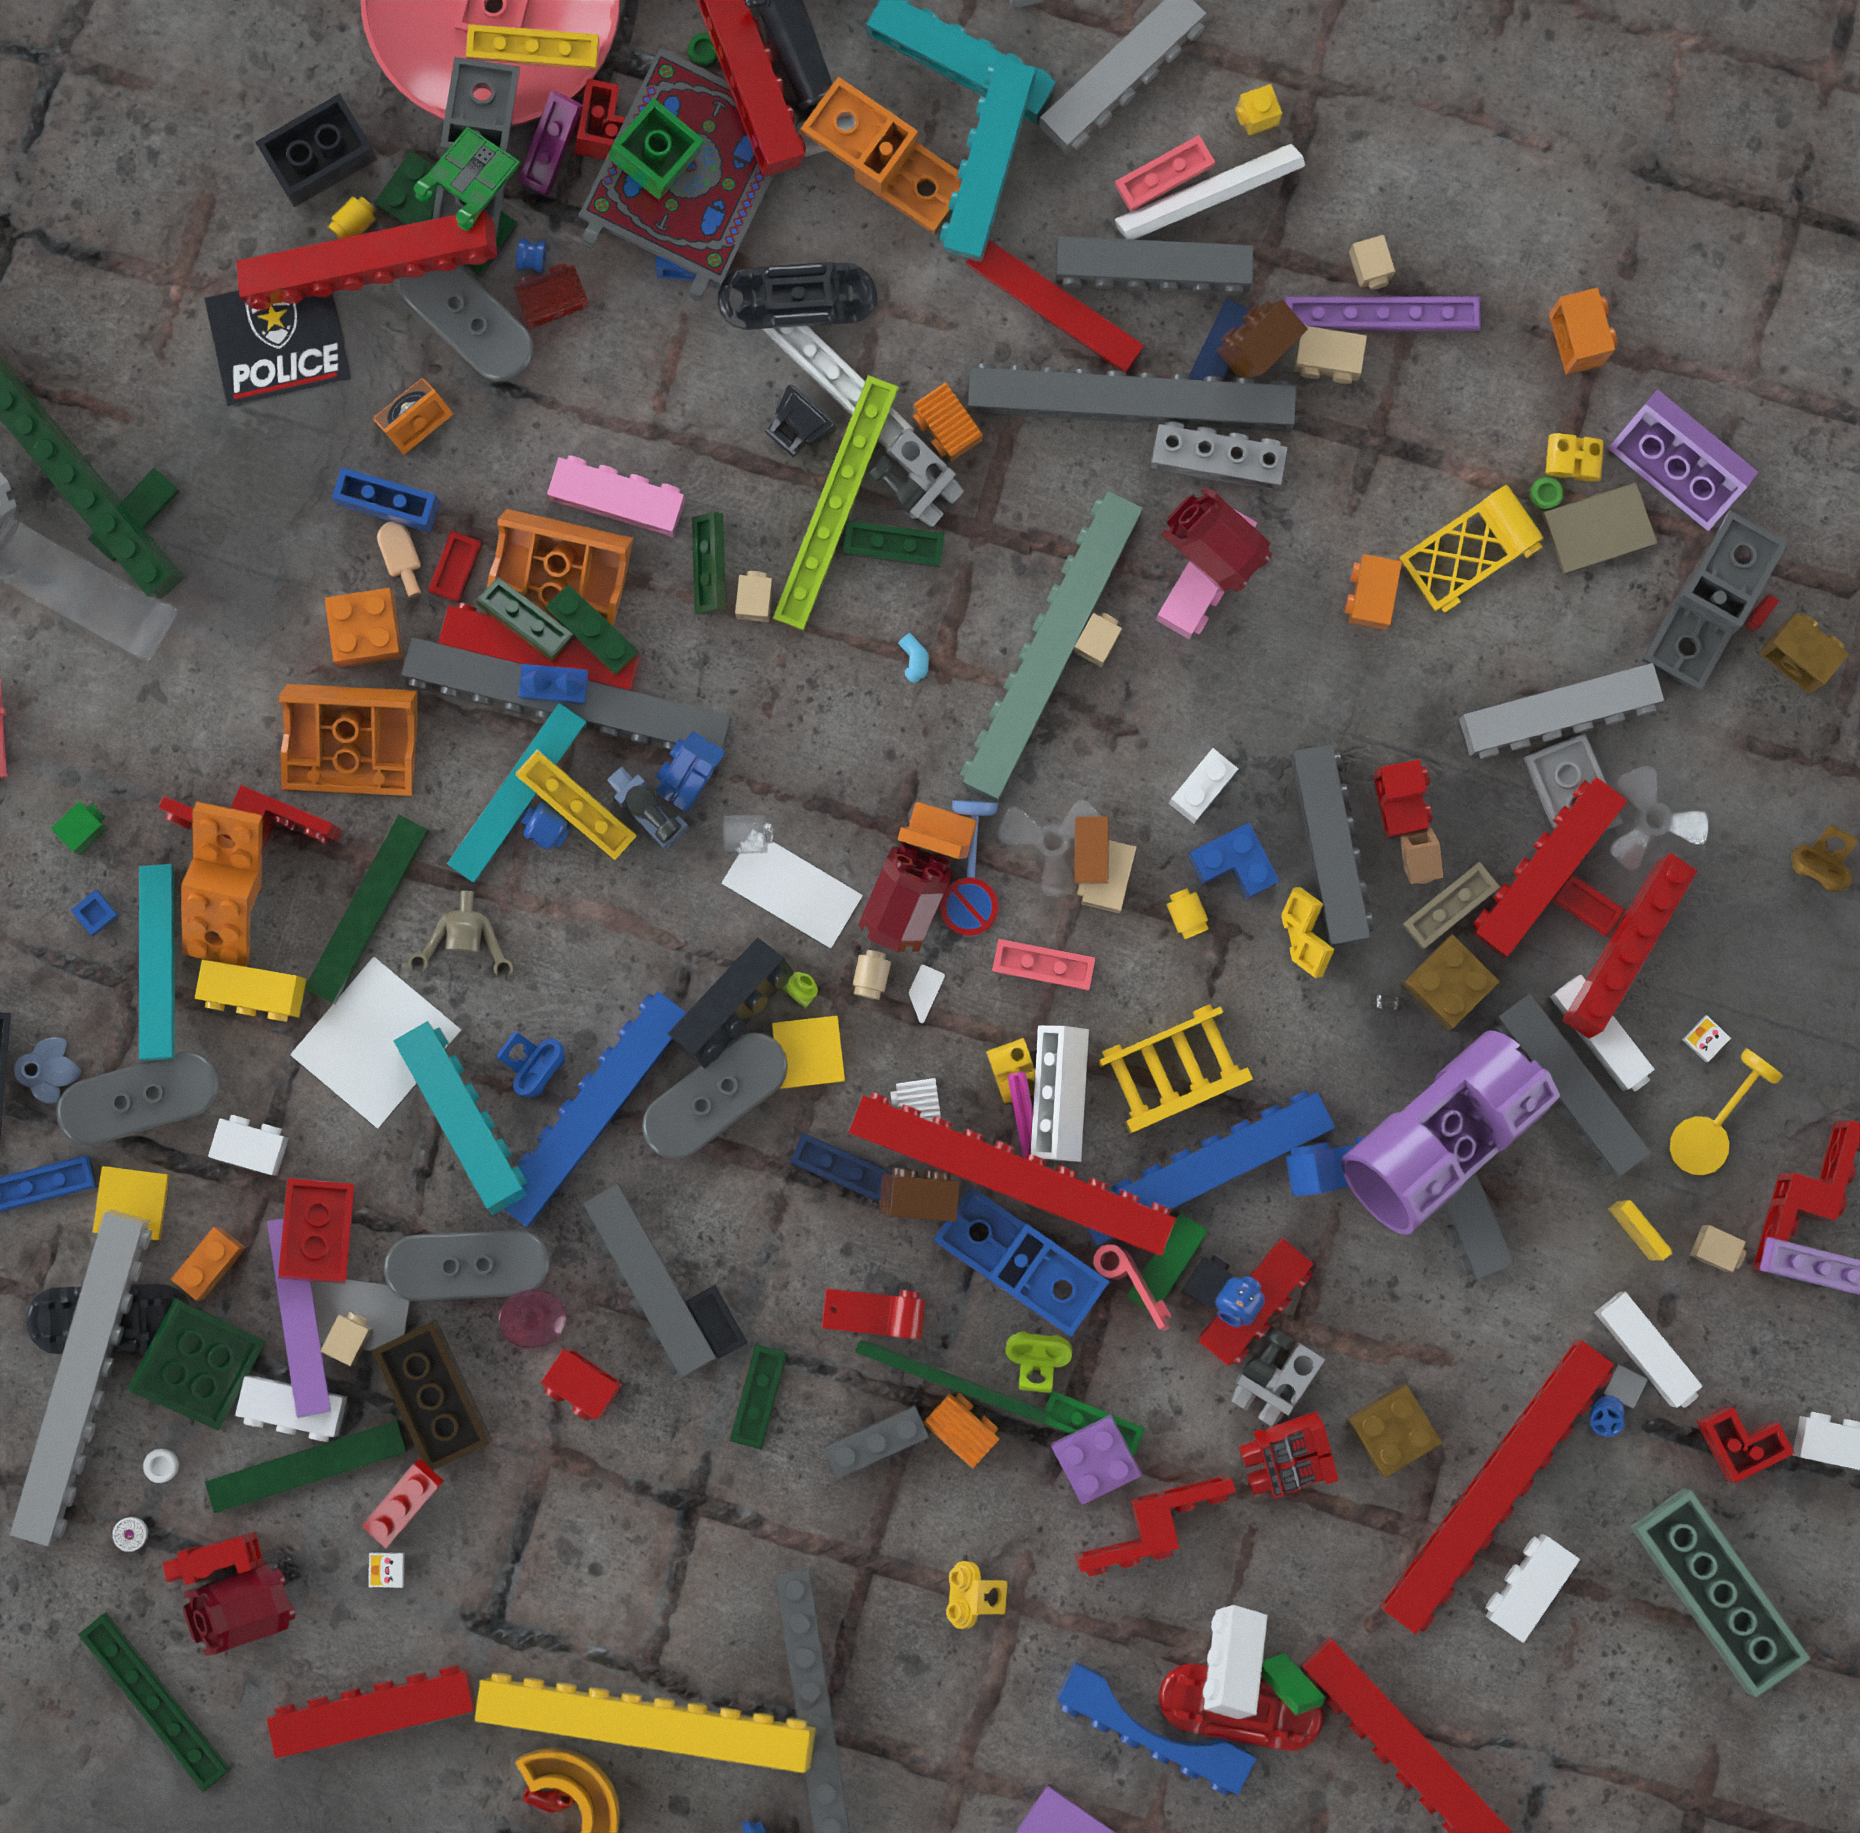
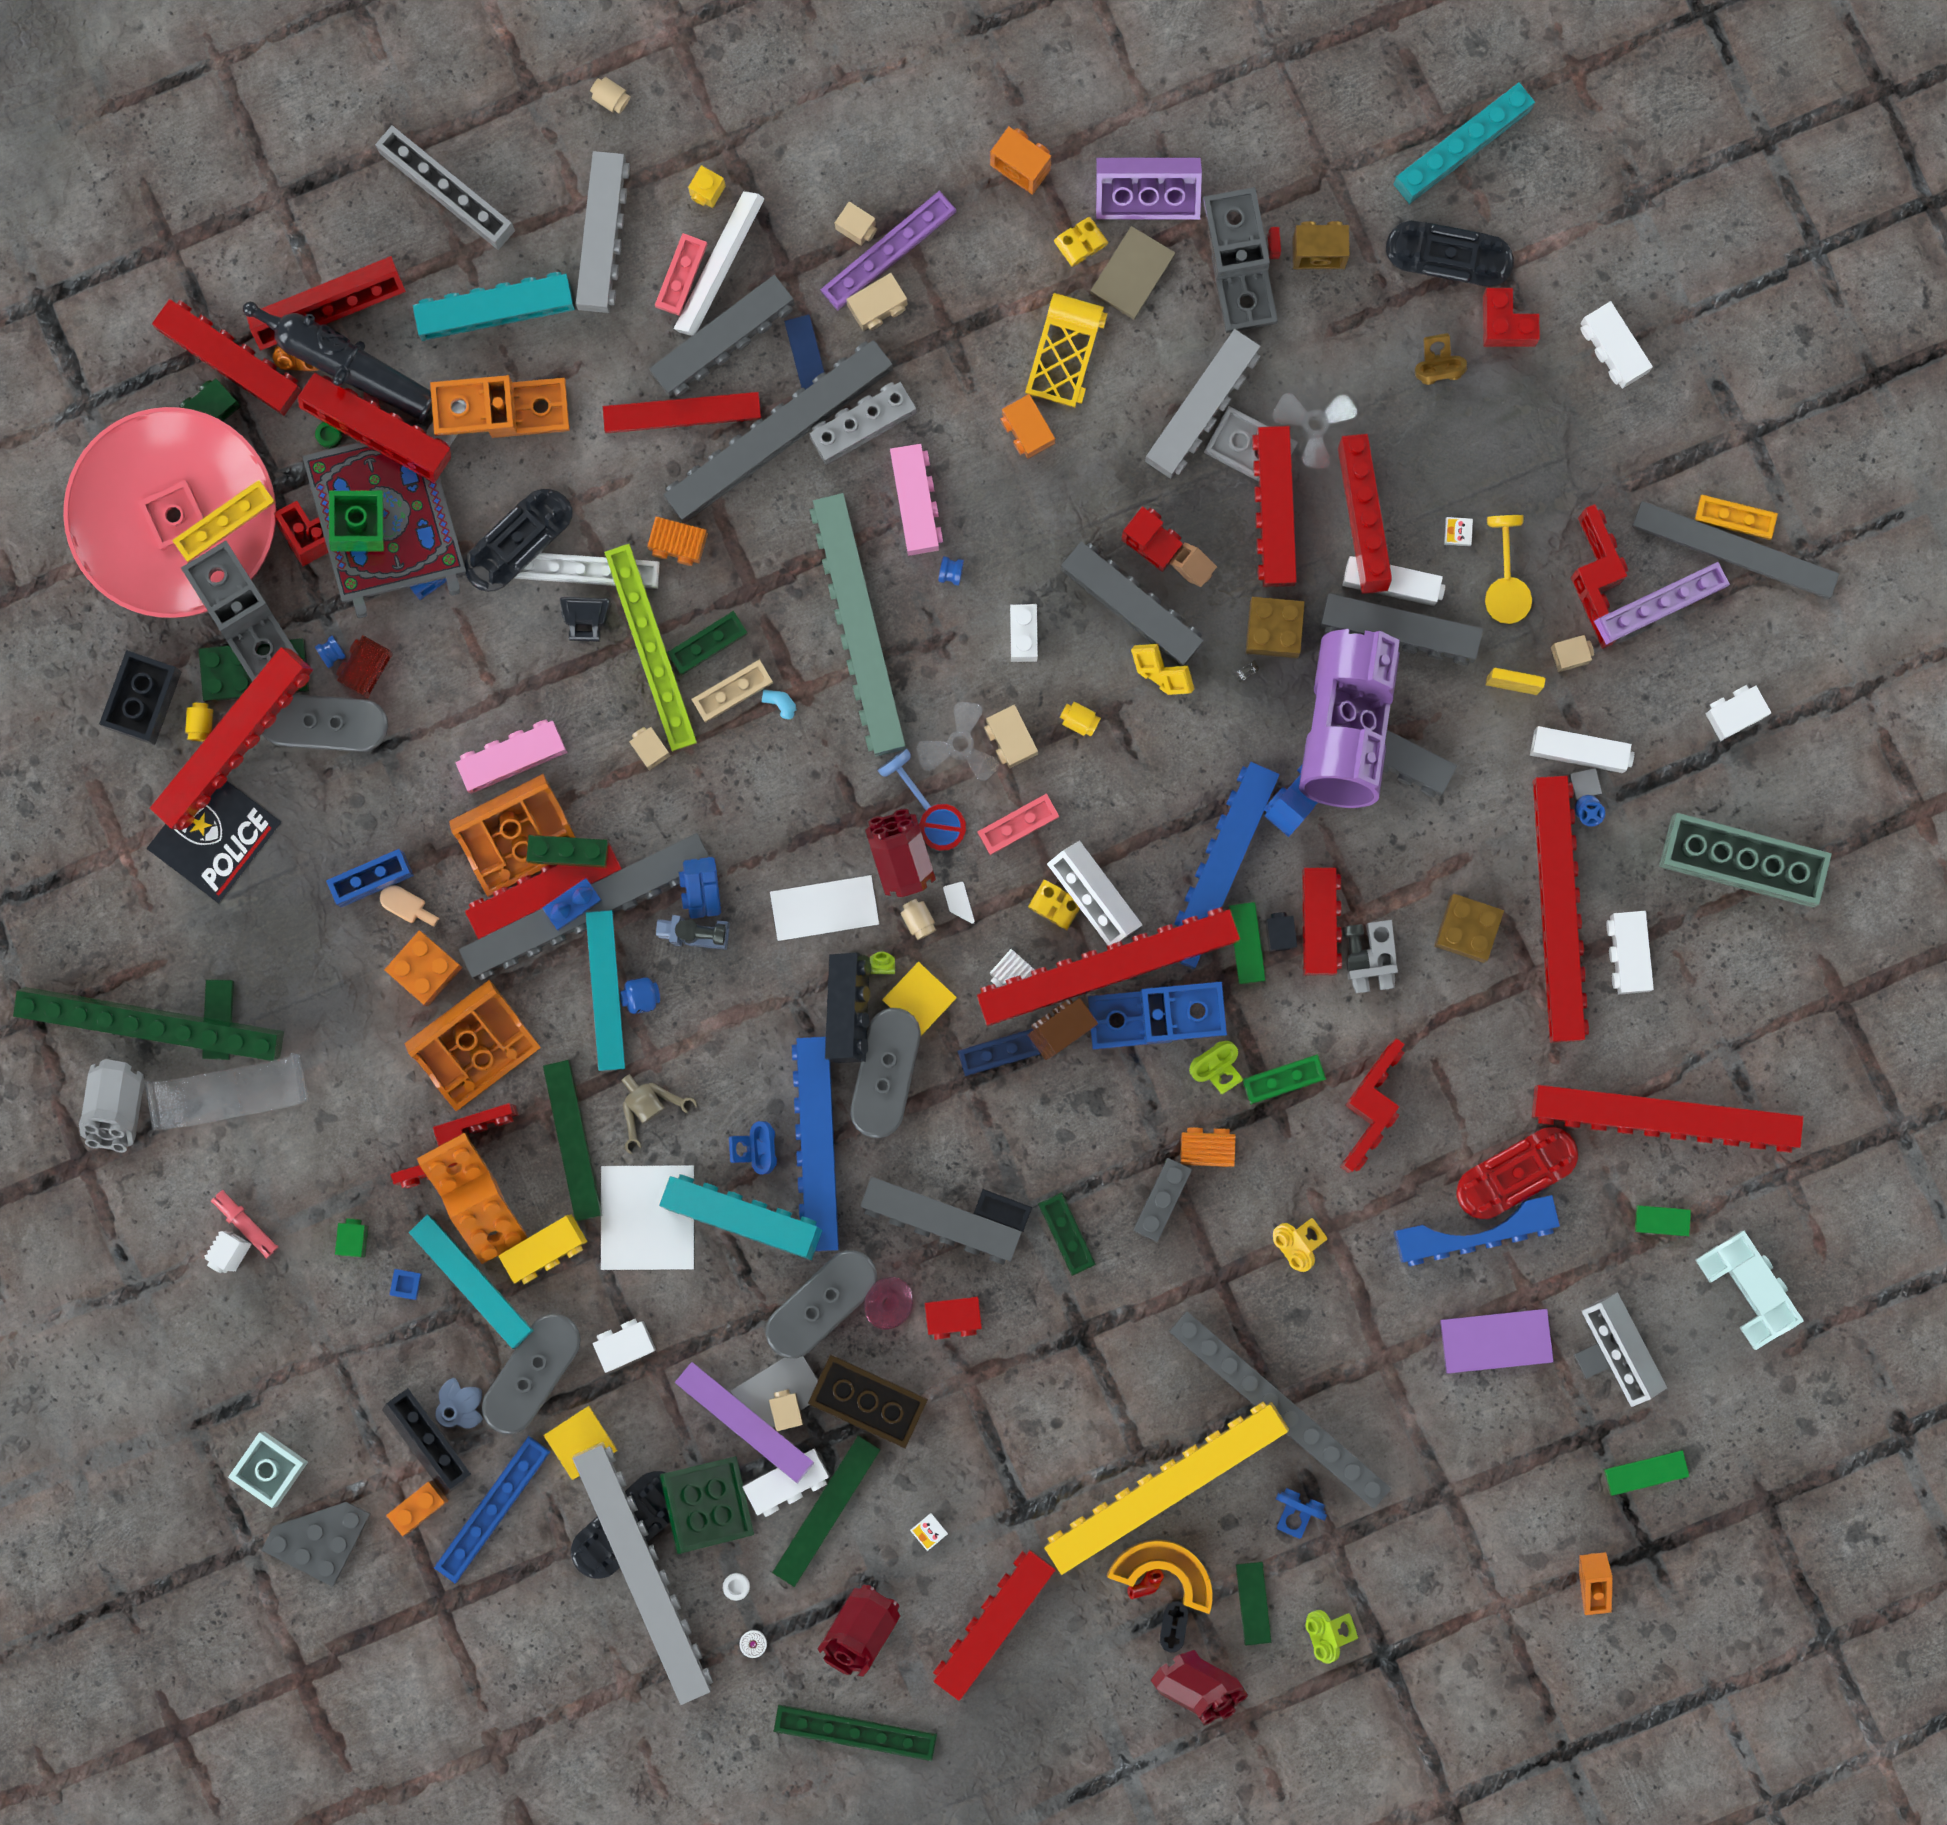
camera: 35 degrees left, 0 degrees up
red hips [162,1532,264,1585] -> none
orange brick [171,1227,246,1301] -> none
red plate [278,1178,354,1284] -> none
plate [362,1458,444,1549] -> none
orange panel [373,378,453,455] -> none
green flag [414,126,520,231] -> none
red tile [428,531,482,603] -> none
tile [476,577,574,661] -> none
yellow plate [515,749,637,860] -> none
magenta plate [518,91,583,195] -> none
dark green plate [692,512,726,615] -> none
clear brick [724,815,773,854] -> none
red door [821,1288,926,1339] -> none
dark green tile [855,1340,1048,1424] -> none
light grey hips [866,429,964,527] -> none
orange panel [898,802,977,859] -> none
teal brick [939,57,1036,262] -> none
dark pink axle [1008,1072,1033,1158] -> none
medium lavender plate [1051,1415,1142,1505] -> none
tan brick [1073,613,1122,668] -> none
dark orange tile [1074,816,1110,884] -> none
coral door [1093,1244,1172,1331] -> none
yellow fence [1098,1004,1253,1134] -> none
dark red brick [1162,487,1272,592] -> none
blue brick [1188,823,1279,900] -> none
white brick [1203,1605,1267,1719] -> none
blue head [1215,1276,1265,1328] -> none
reddish brown brick [1216,300,1308,378] -> none
red hips [1239,1411,1339,1499] -> none
green tile [1261,1653,1325,1715] -> none
dark tan plate [1402,861,1500,950] -> none
bright green tile [1529,477,1564,511] -> none
red tile [1551,874,1625,938] -> none
red brick [1696,1406,1795,1483] -> none
none -> tan plate [691,659,773,723]
none -> blue wheel [938,556,964,586]

